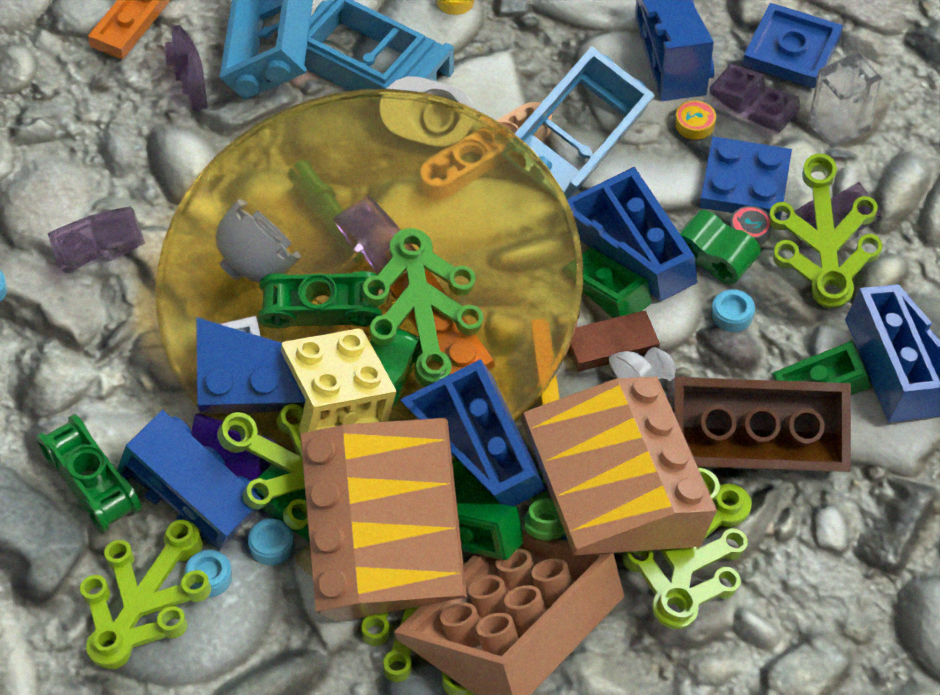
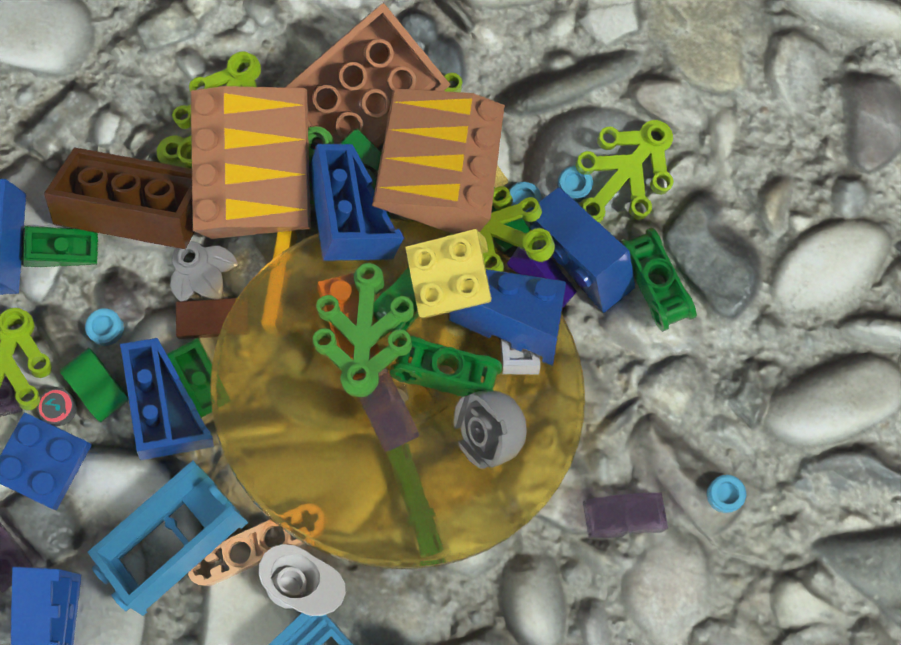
camera: 165 degrees left, 20 degrees up
yellow tile [675,100,716,140] -> none

